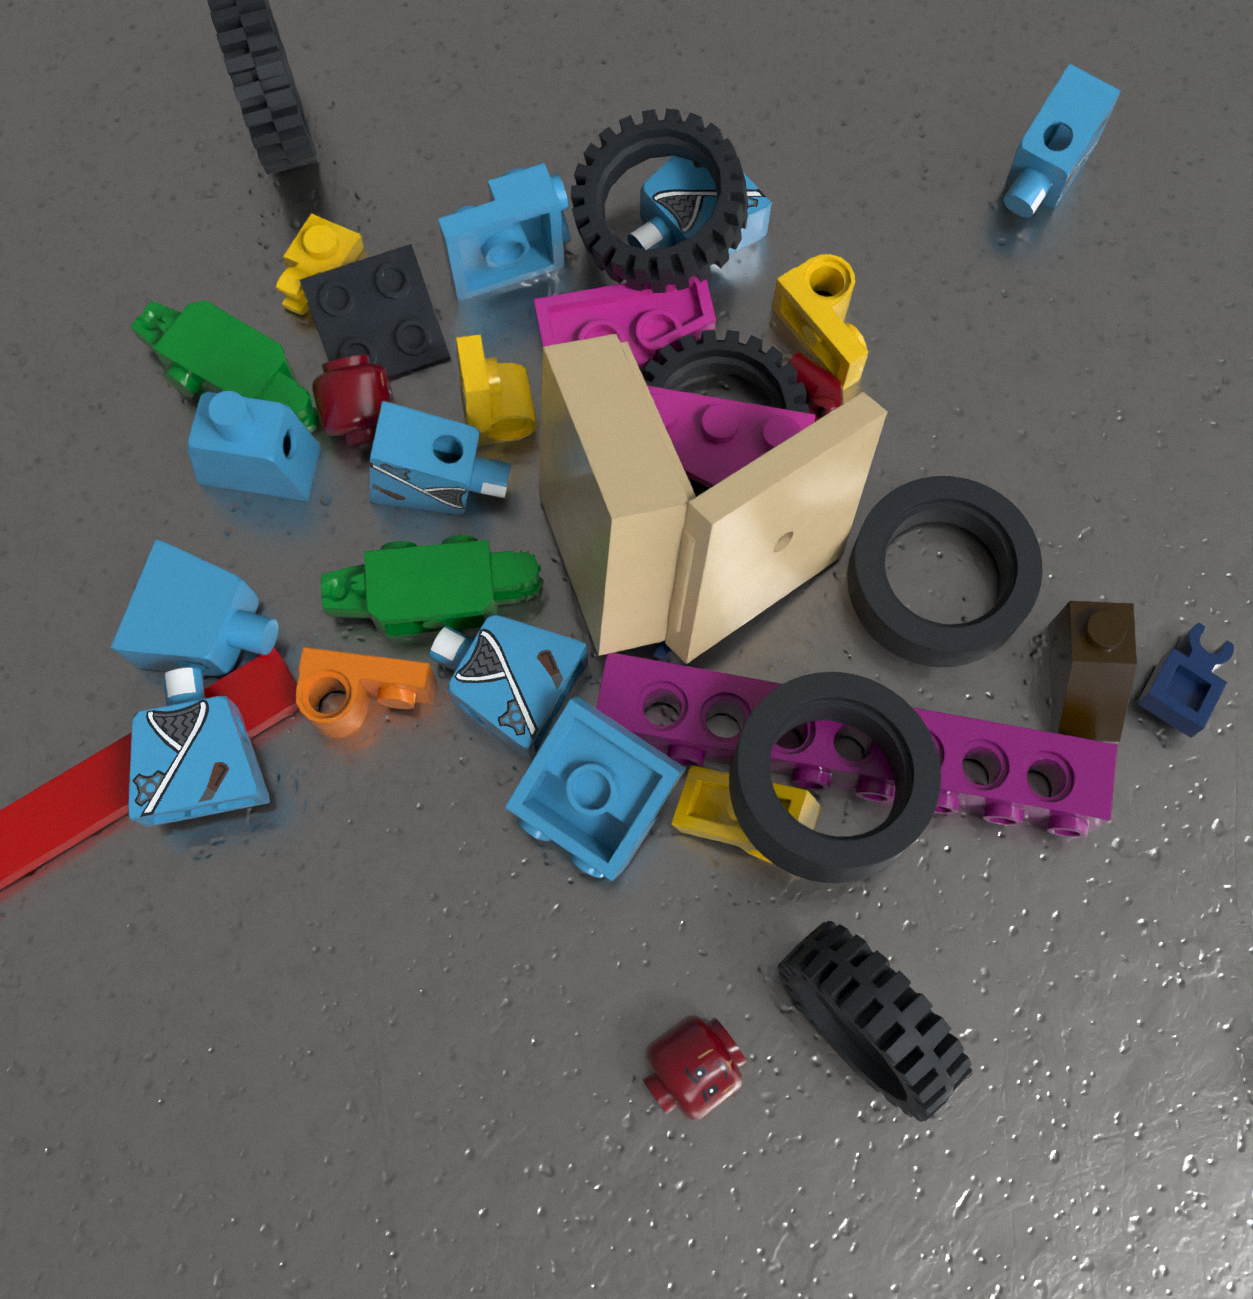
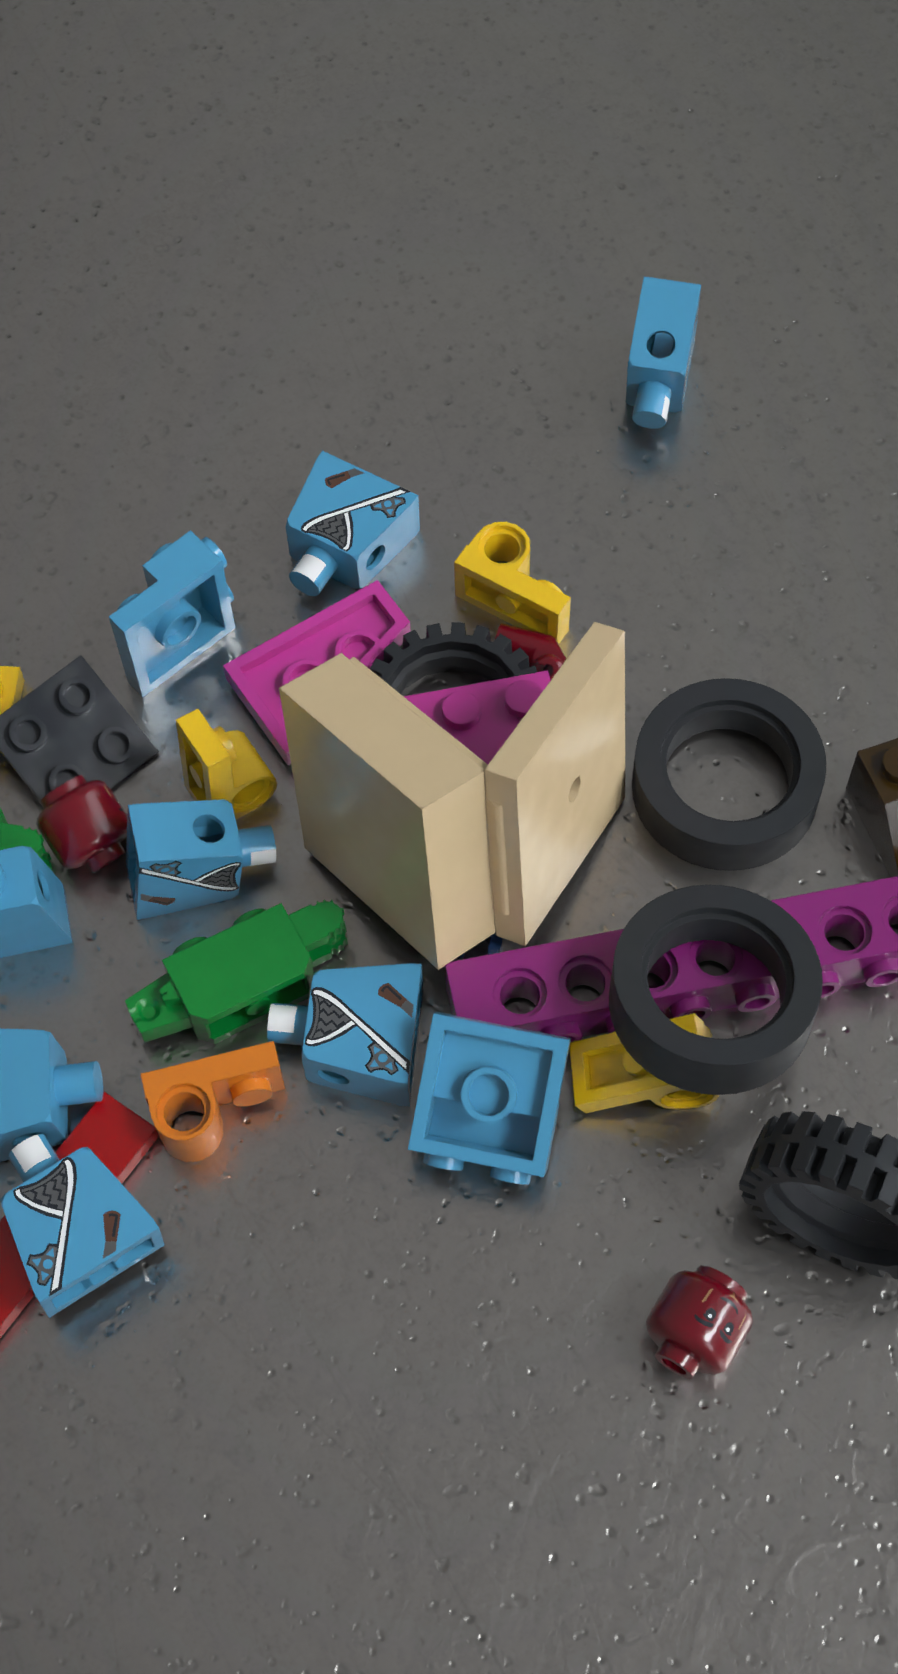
camera: 20 degrees left, 10 degrees down
black tyre [571,109,748,293] -> none

